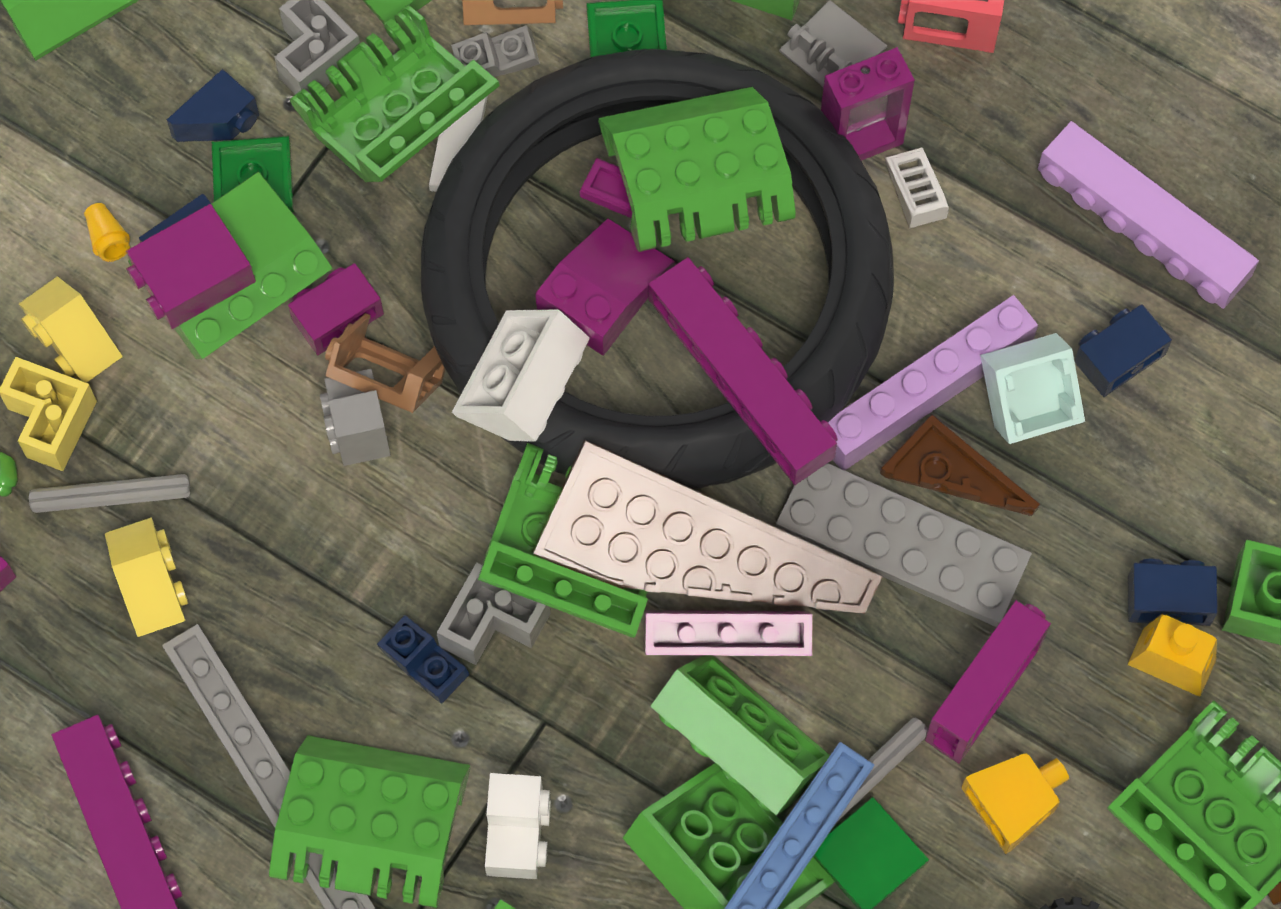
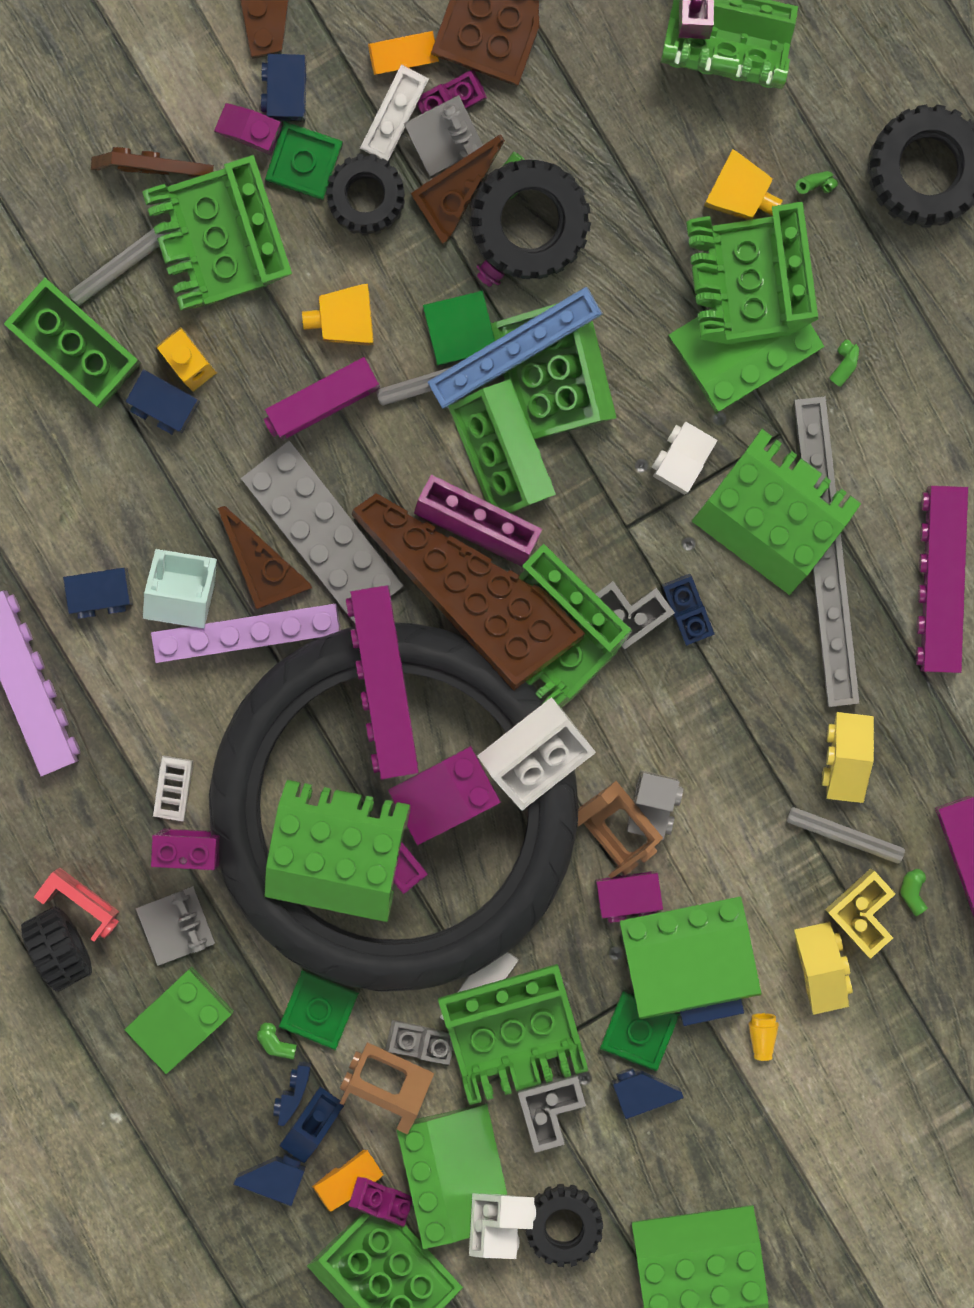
camera: 155 degrees left, 20 degrees up
magenta brick [126,204,256,329] -> none

